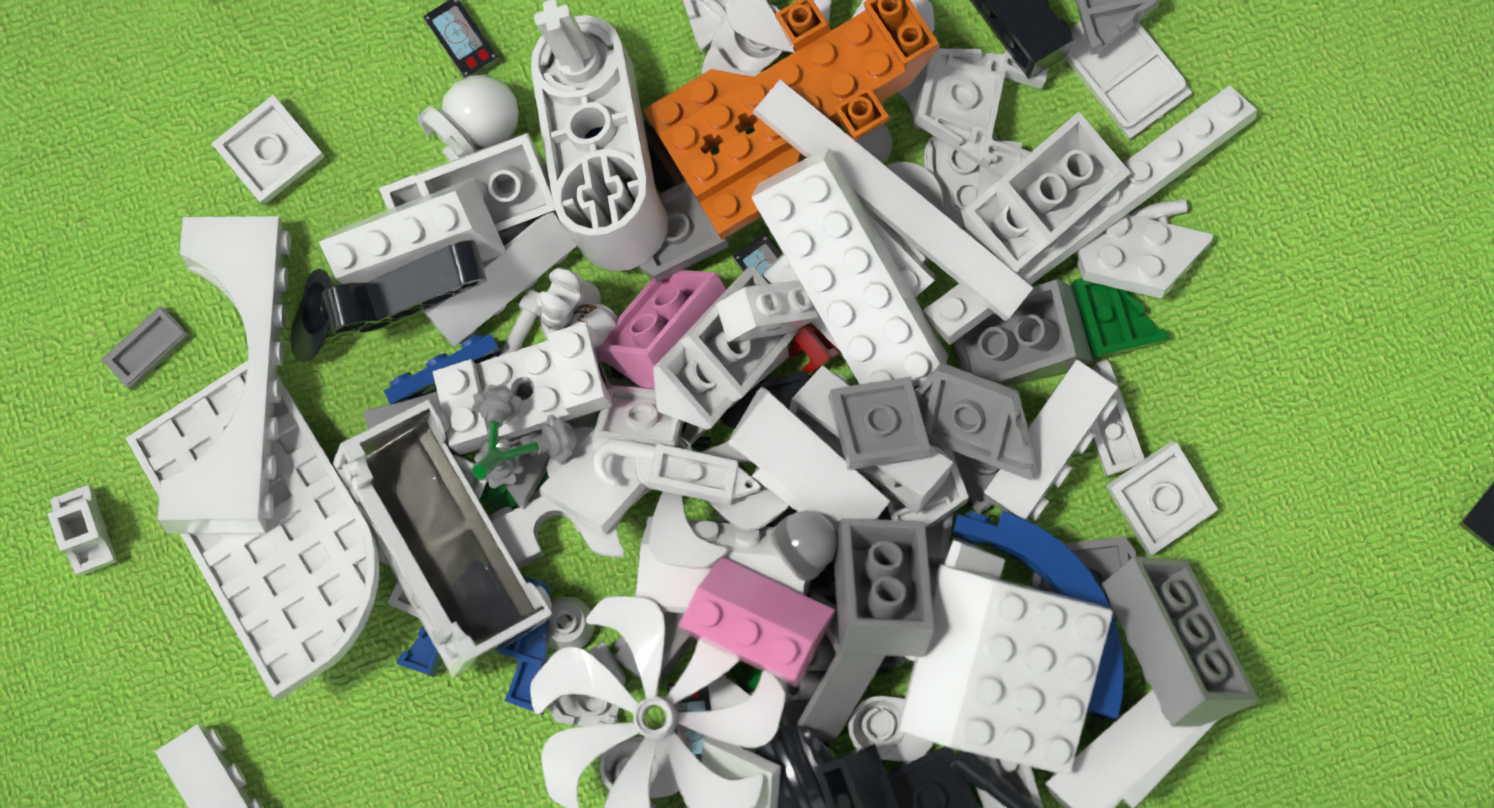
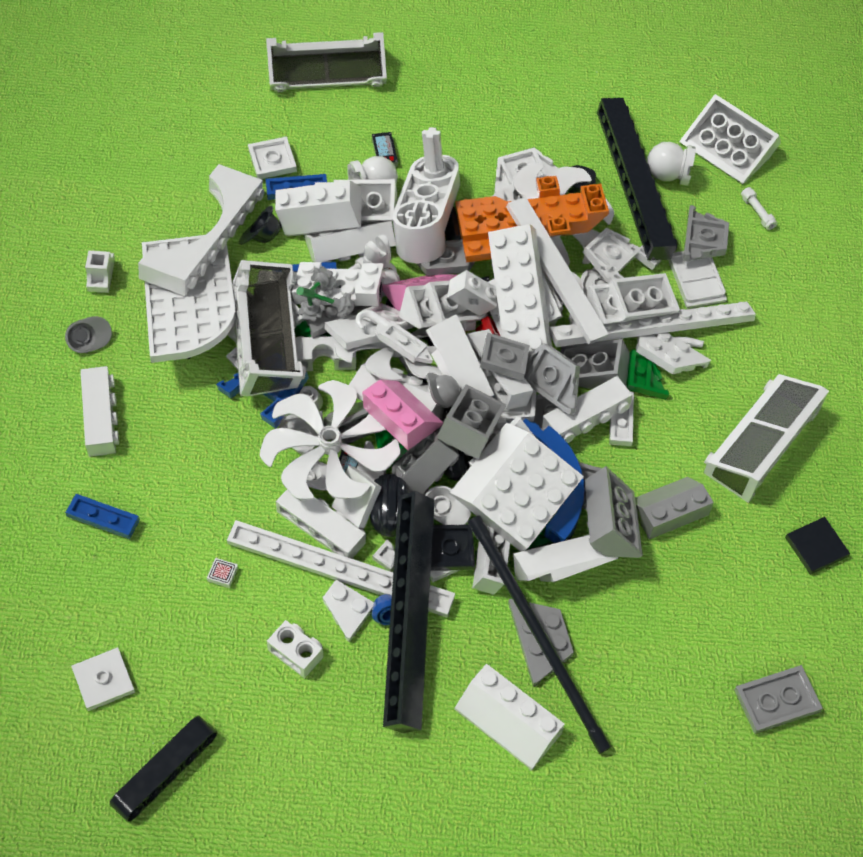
camera: 15 degrees right, 20 degrees down
light grey tile [101,306,190,390] -> none
black beam [321,240,487,334] -> none
white plate [1105,441,1218,555] -> none
none -> light grey cap [65,316,112,353]
none -> blue plate [266,174,327,200]
none -> light grey slope [635,477,714,540]
none -> windscreen [704,374,829,503]

